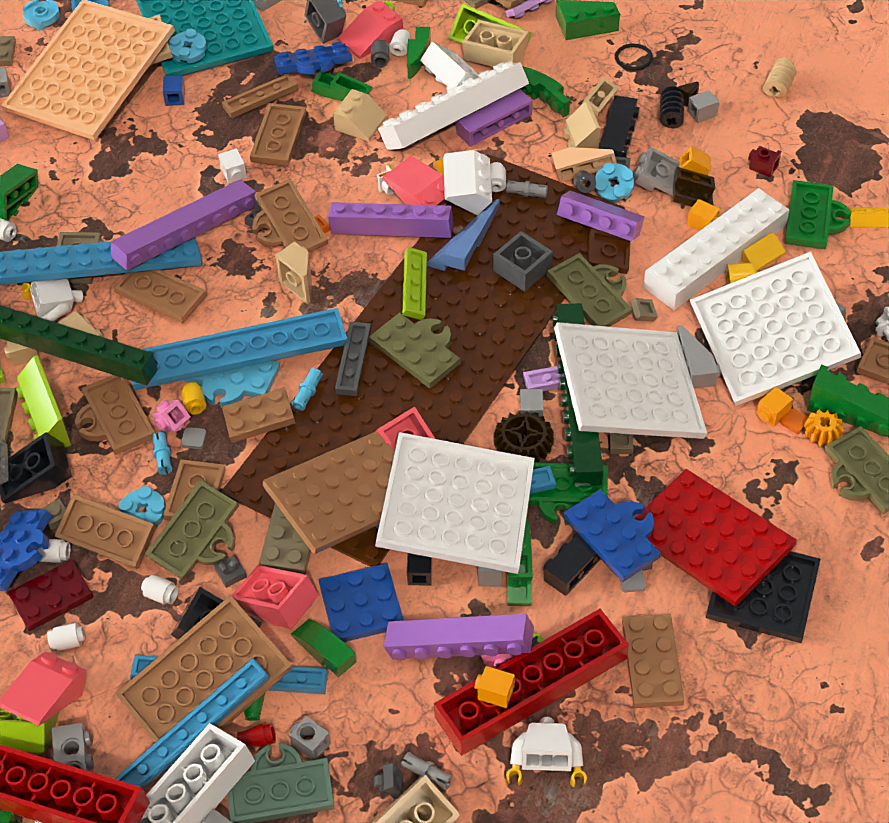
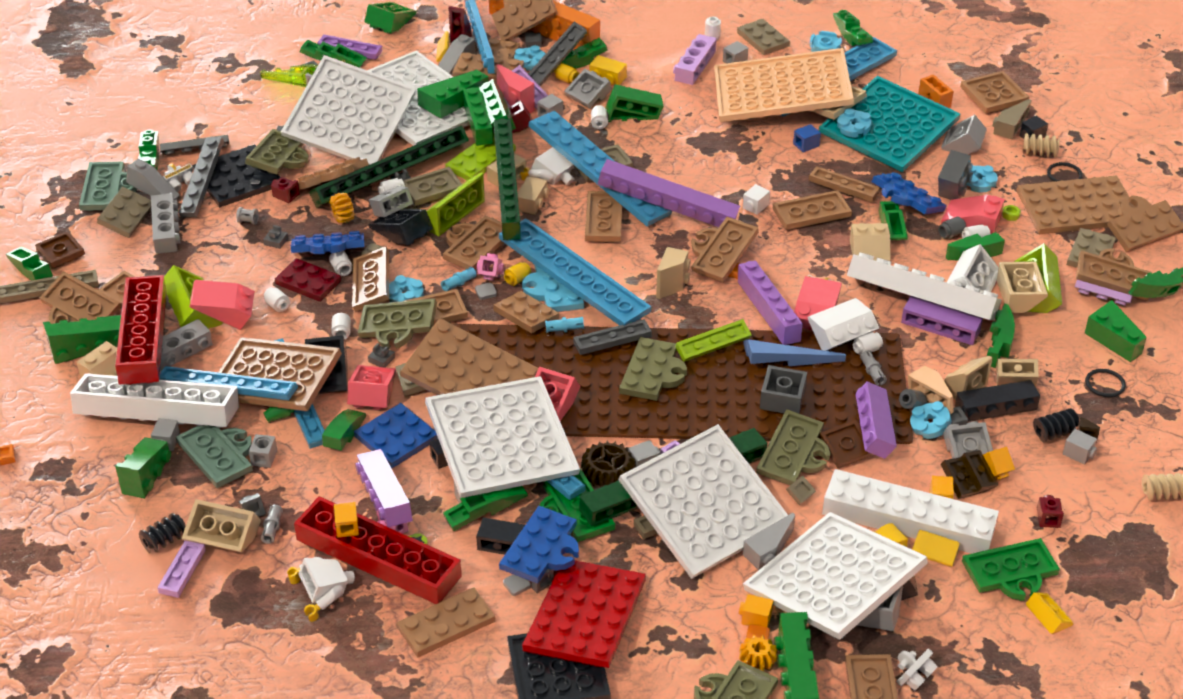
camera: 60 degrees right, 10 degrees down
red cone [237,722,276,747] -> none

